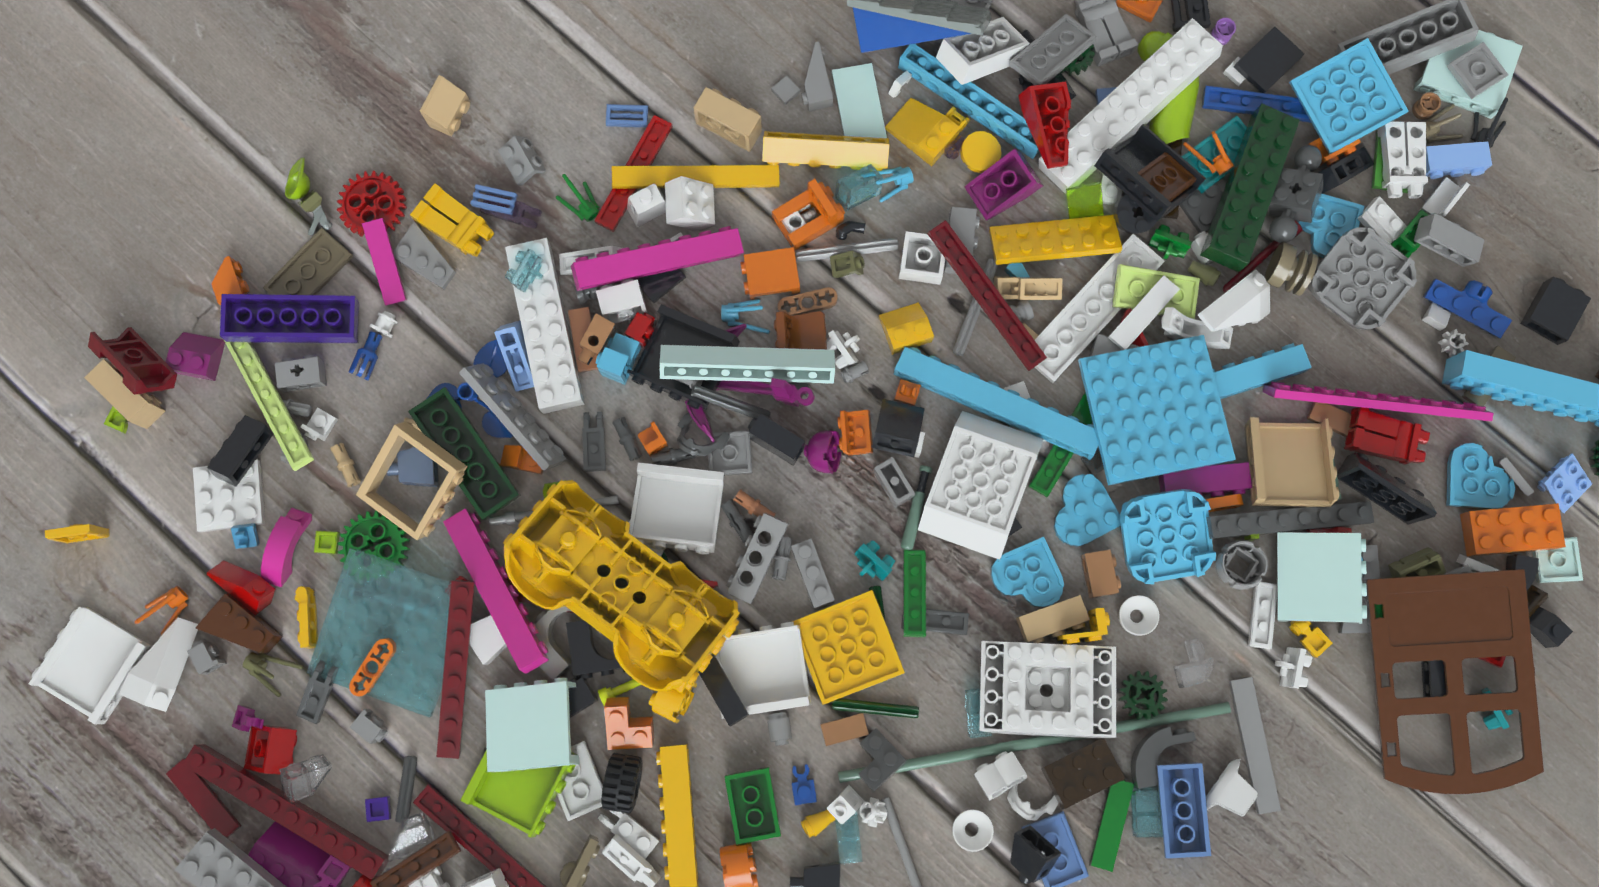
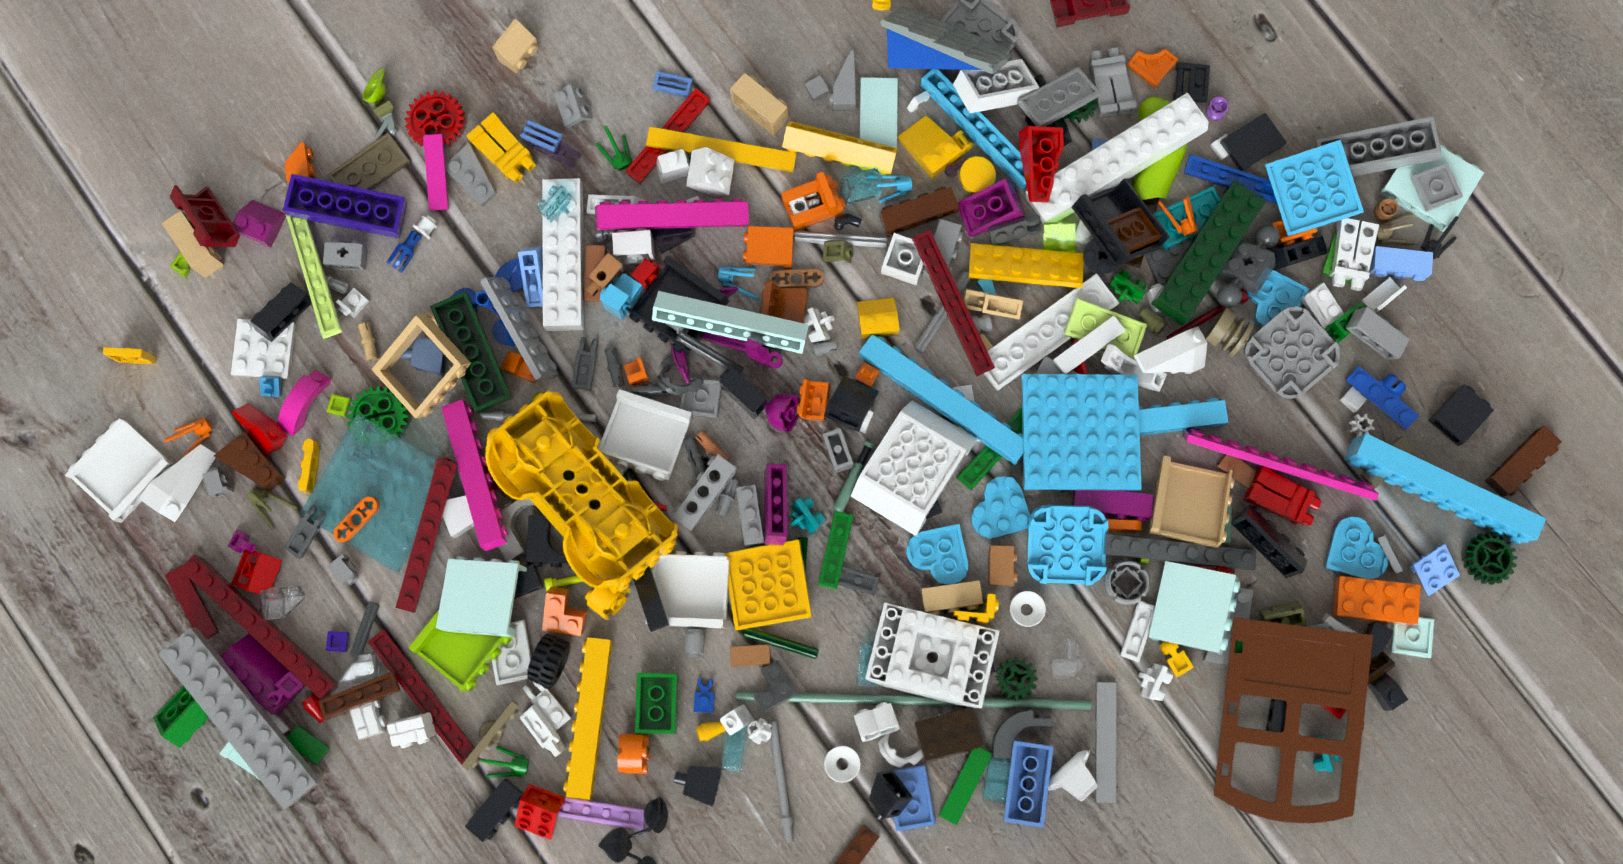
camera: 15 degrees right, 0 degrees up
none -> magenta brick [764,463,788,545]
none -> reddish brown brick [879,186,959,237]
none -> dark grey hinge [988,214,1042,245]

